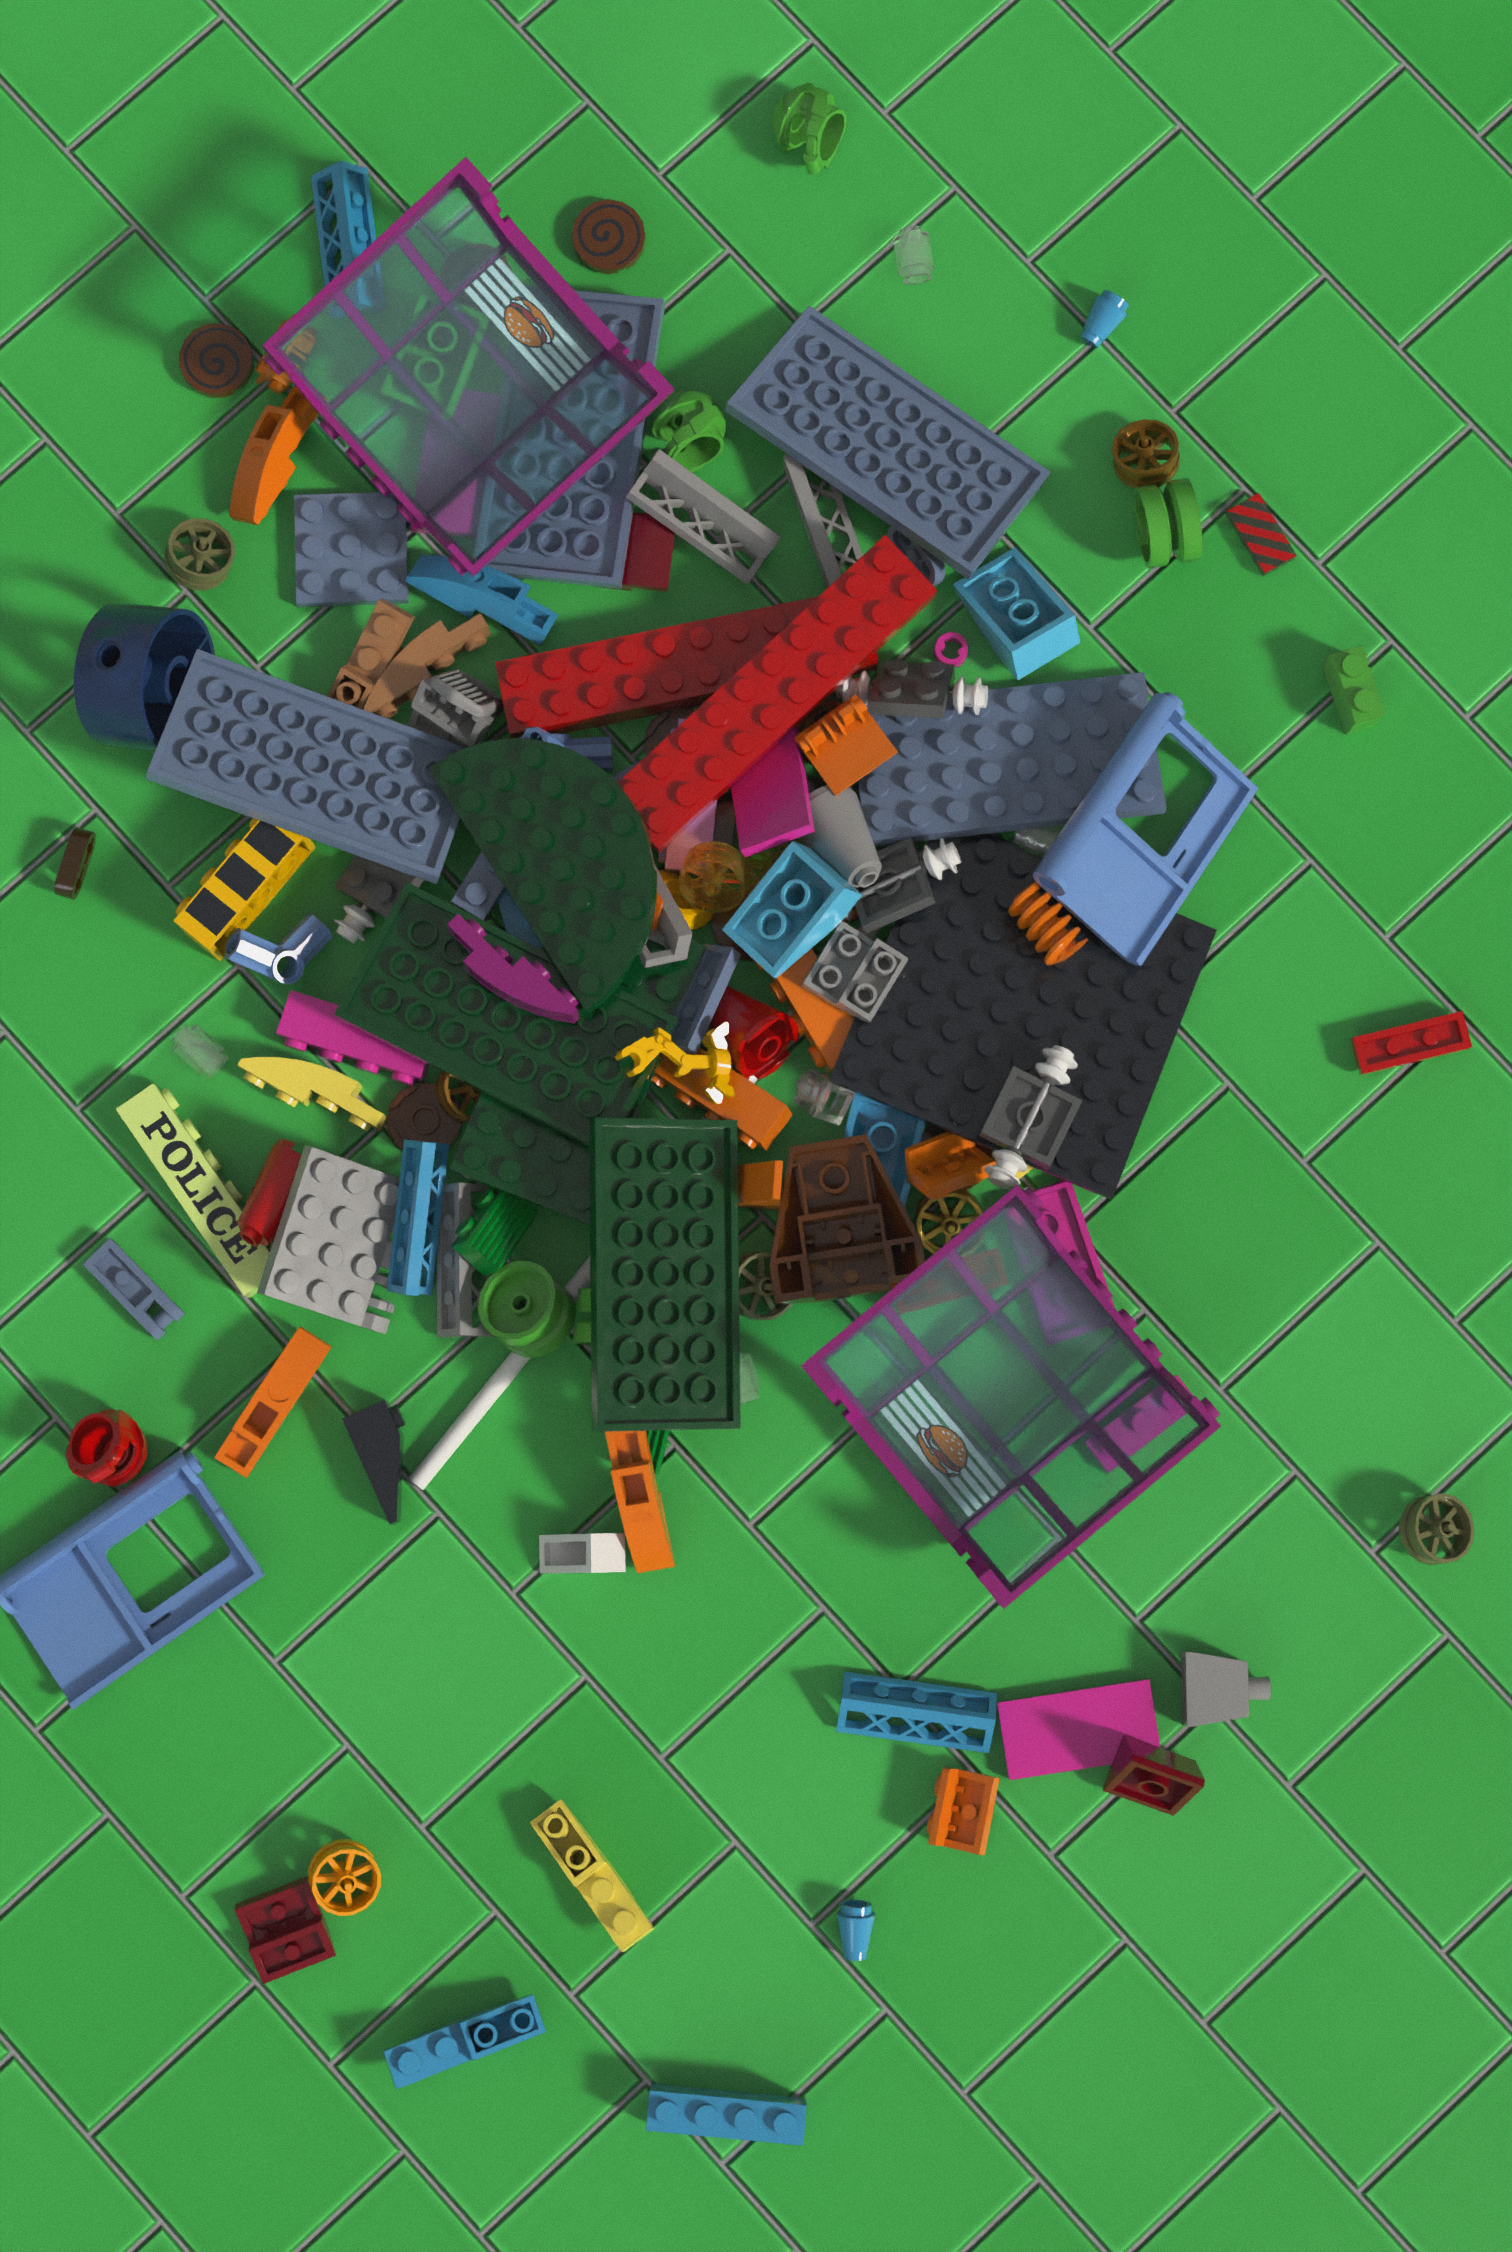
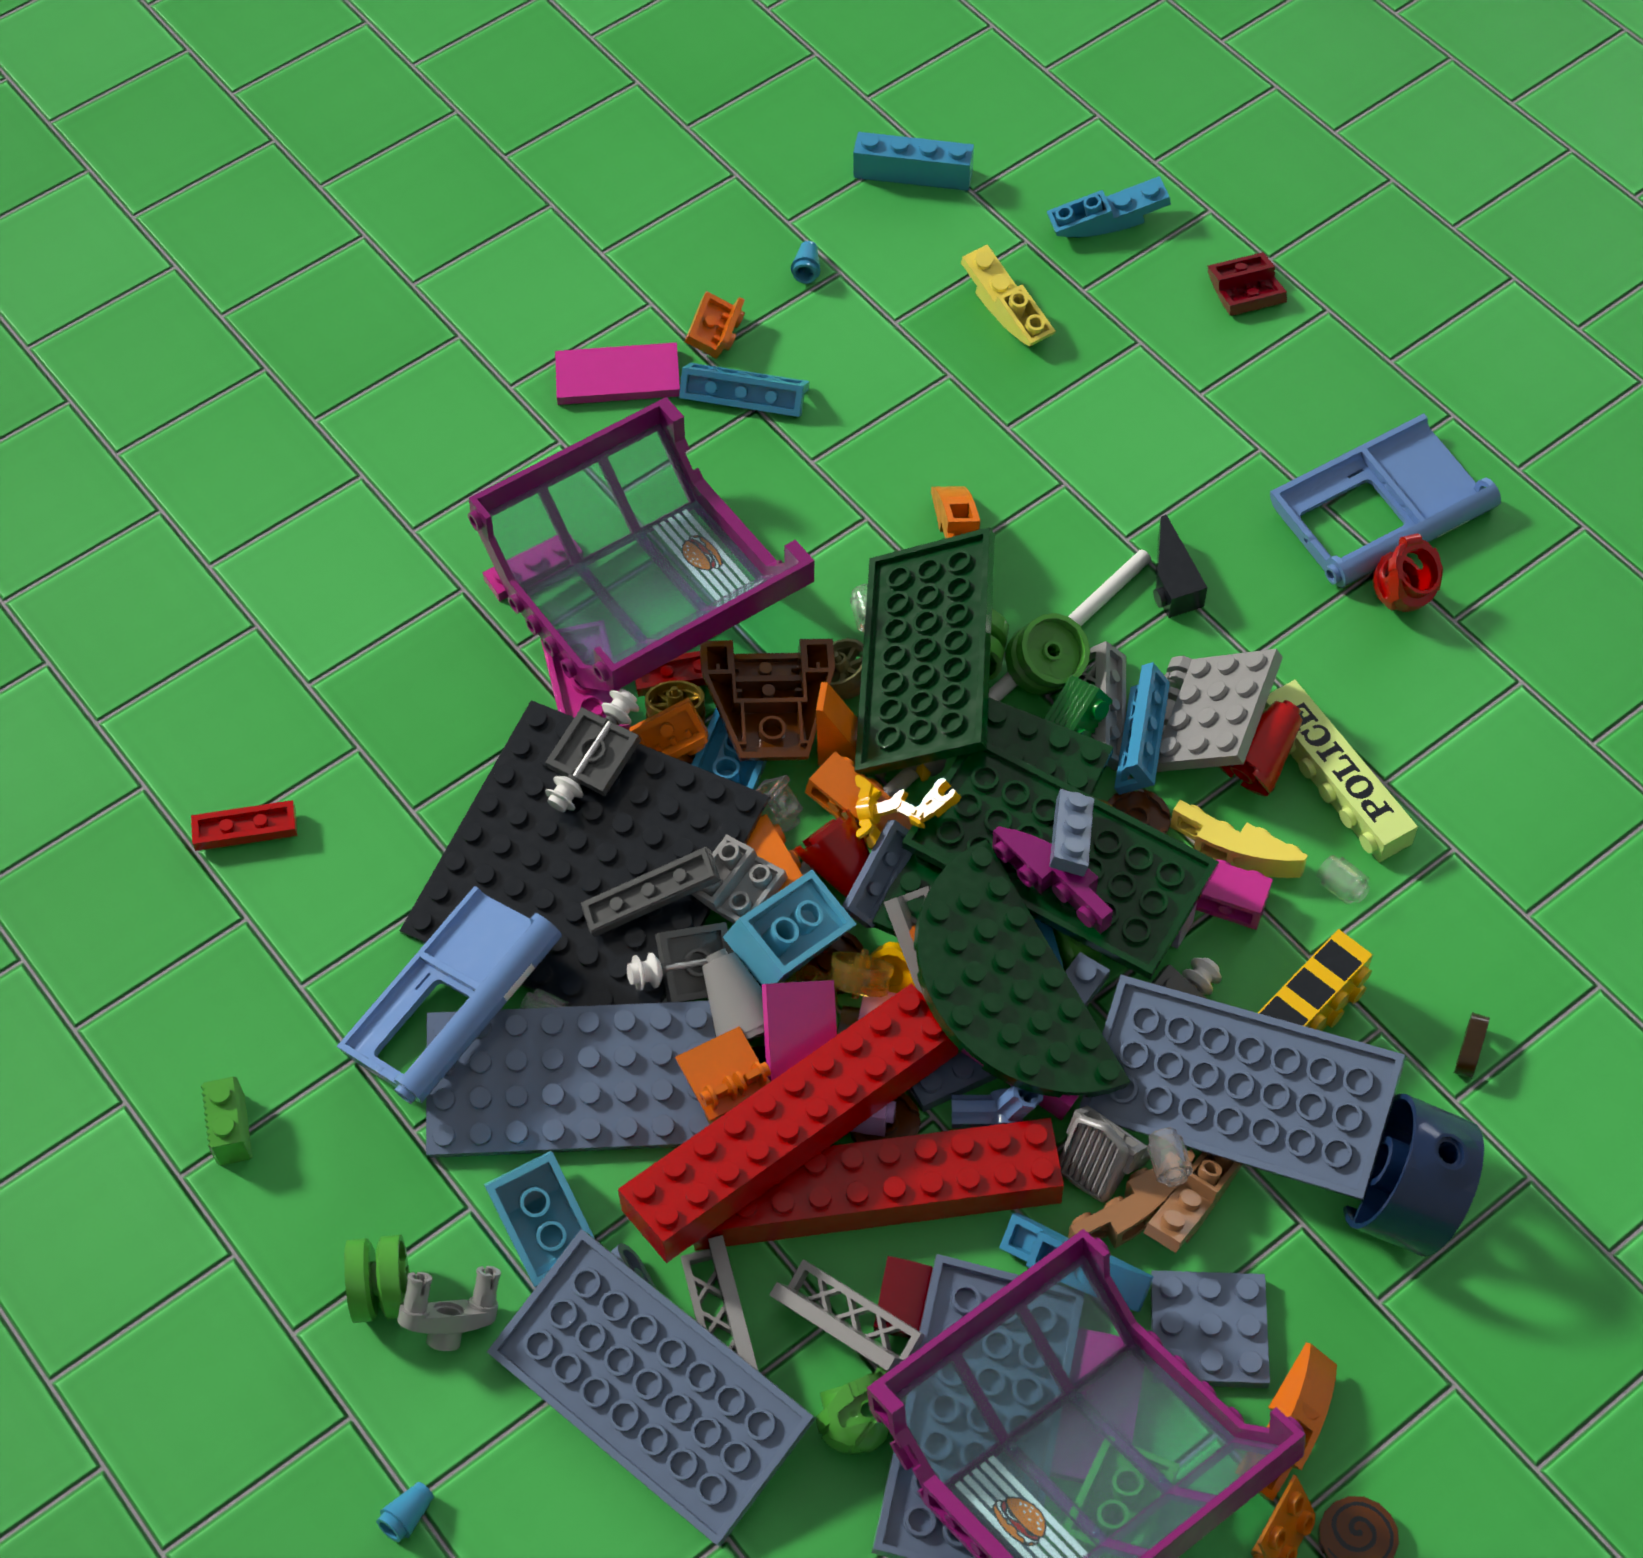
camera: 175 degrees left, 25 degrees down
sand blue plate [83,1238,185,1340] -> none
olive wheel [164,518,235,591] -> none
orange slope [214,1326,332,1478] -> none
medium blue piece [224,913,333,984] -> none
light orange wheel [308,1839,381,1916] -> none
white slope [539,1533,626,1574] -> none
dark grey plate [836,659,988,718] -> none
dark pink bush [934,632,968,667] -> none
orange piece [1008,881,1087,965] -> none
dark red slope [1103,1735,1205,1816] -> none
pearl gold wheel [1112,419,1180,489] -> none
light grey torso [1181,1651,1271,1727] -> none
tile [1226,493,1297,577] -> none
olive wheel [1399,1493,1474,1565] -> none
none -> light grey connector [397,1266,501,1351]
none -> dark grey tile [581,846,721,937]
none -> sand blue plate [1049,789,1094,877]
none -> clear brick [1147,1128,1193,1187]

